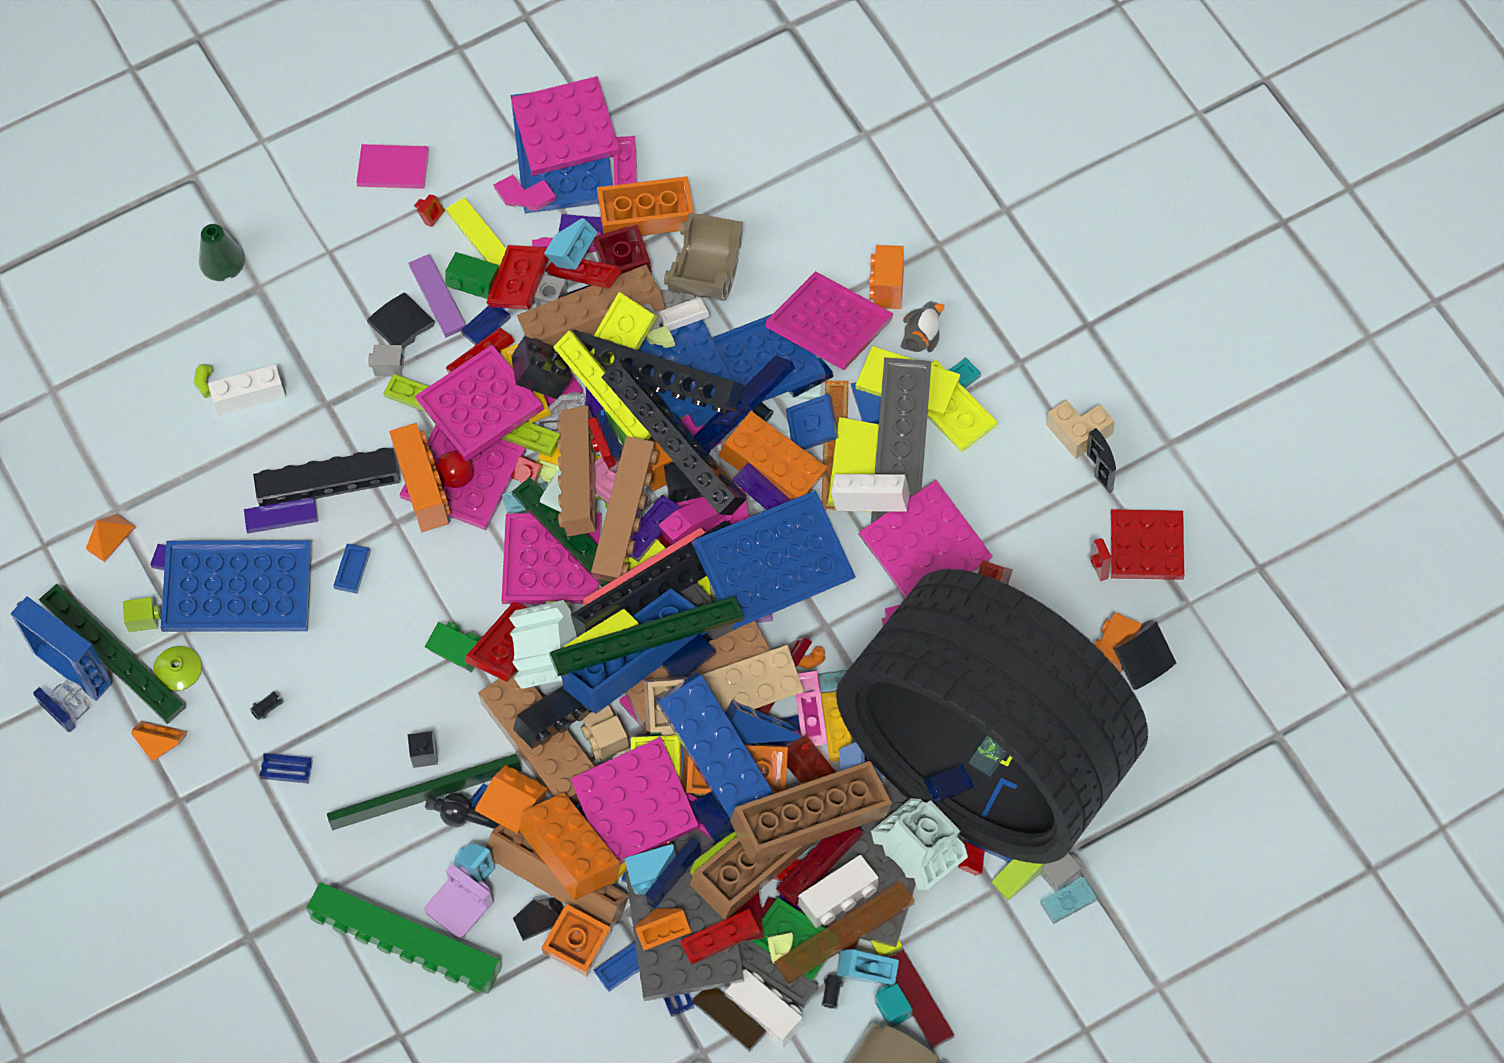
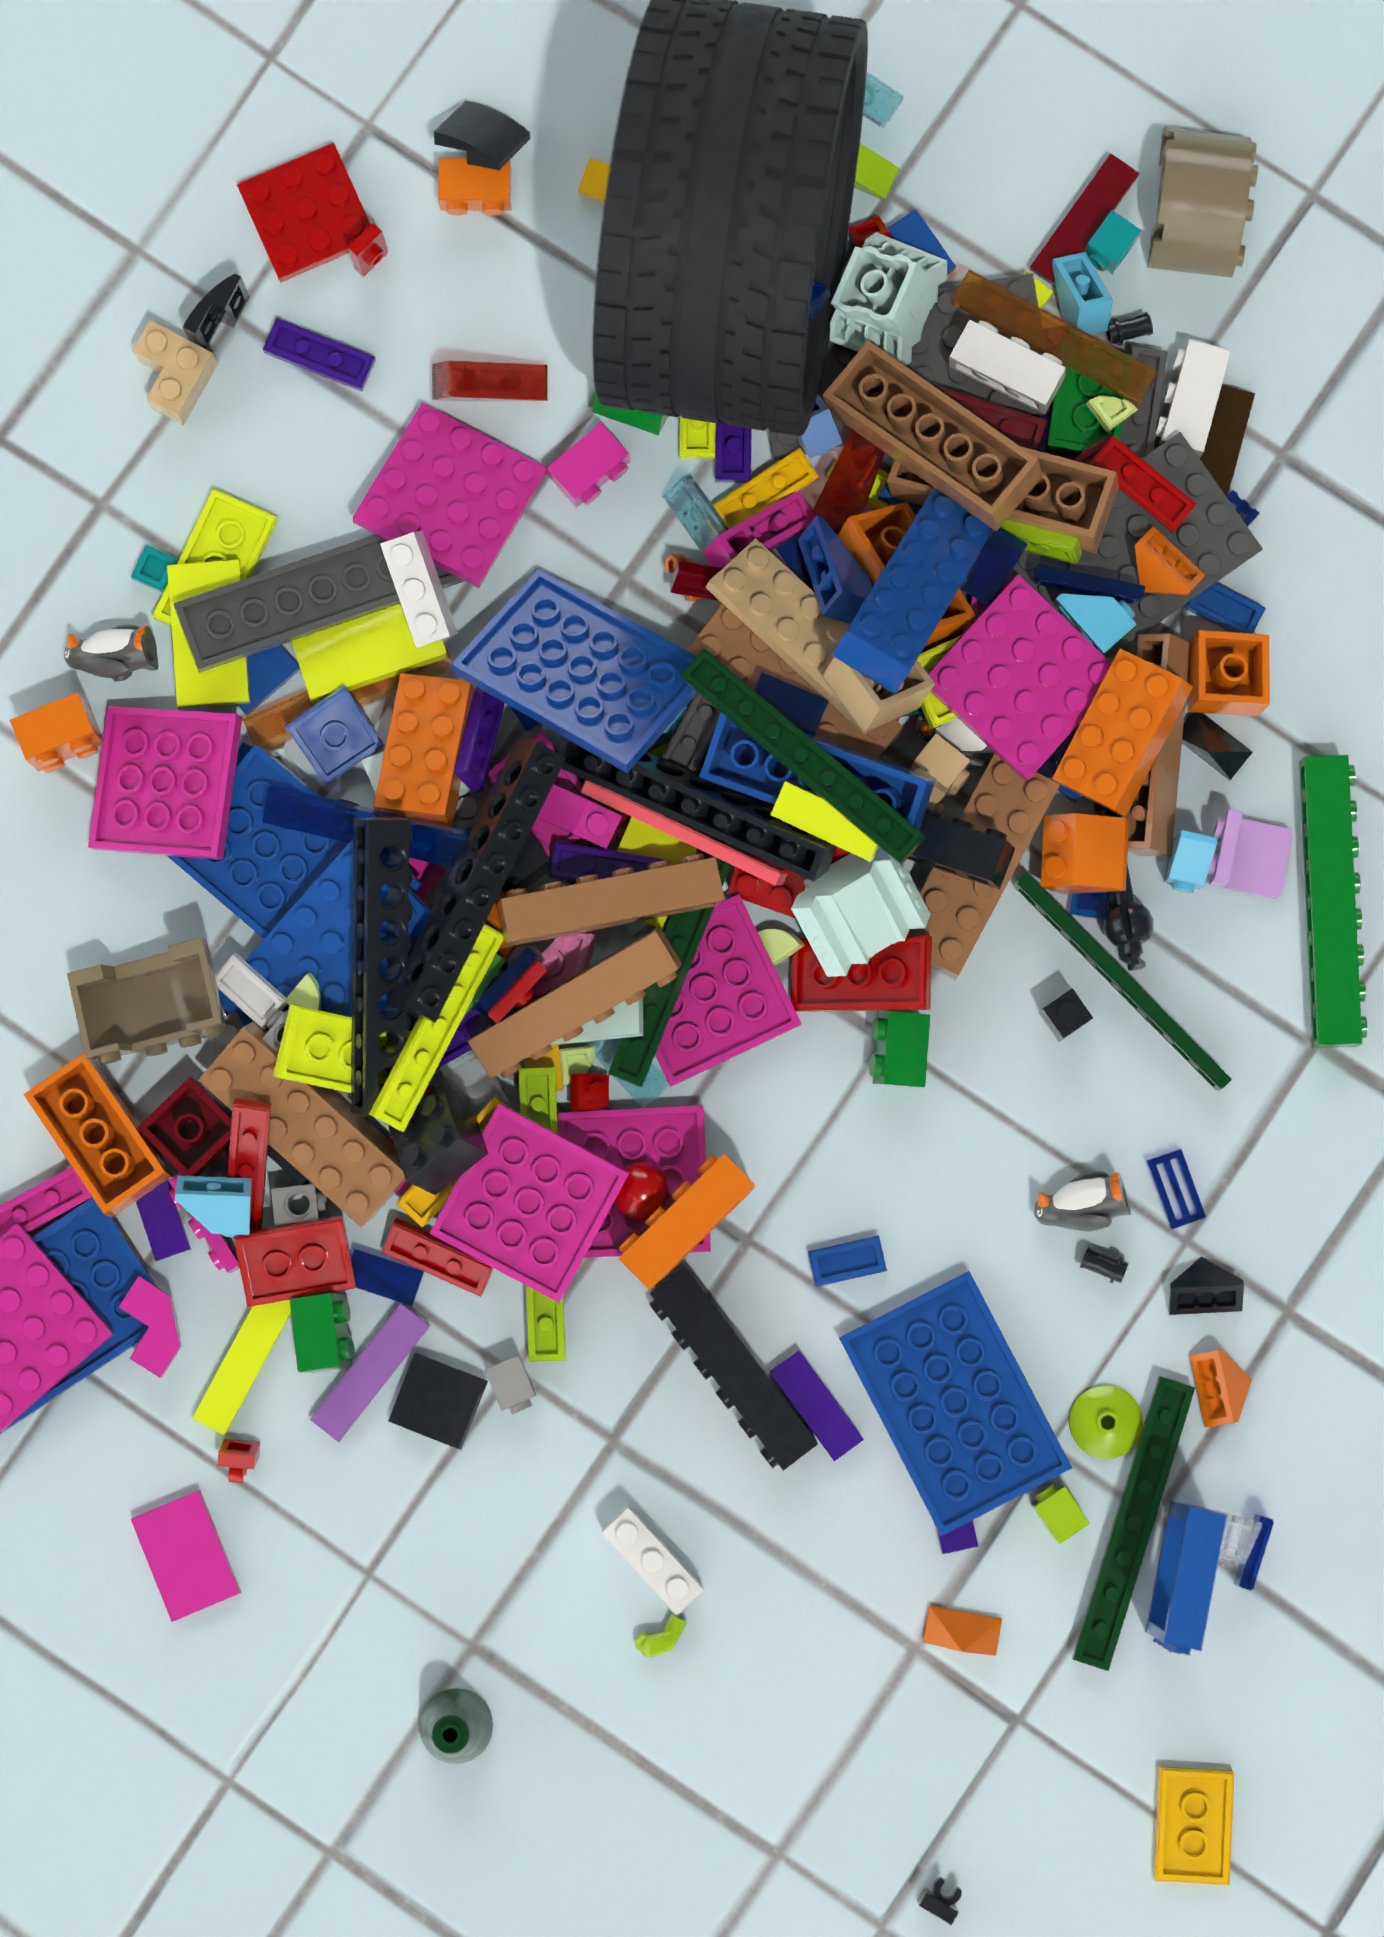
camera: 120 degrees left, 20 degrees up
none -> dark purple tile [263,318,376,392]
none -> blue tile [887,209,956,275]
none -> animal [1034,1171,1131,1231]
none -> black slope [1168,1257,1244,1315]

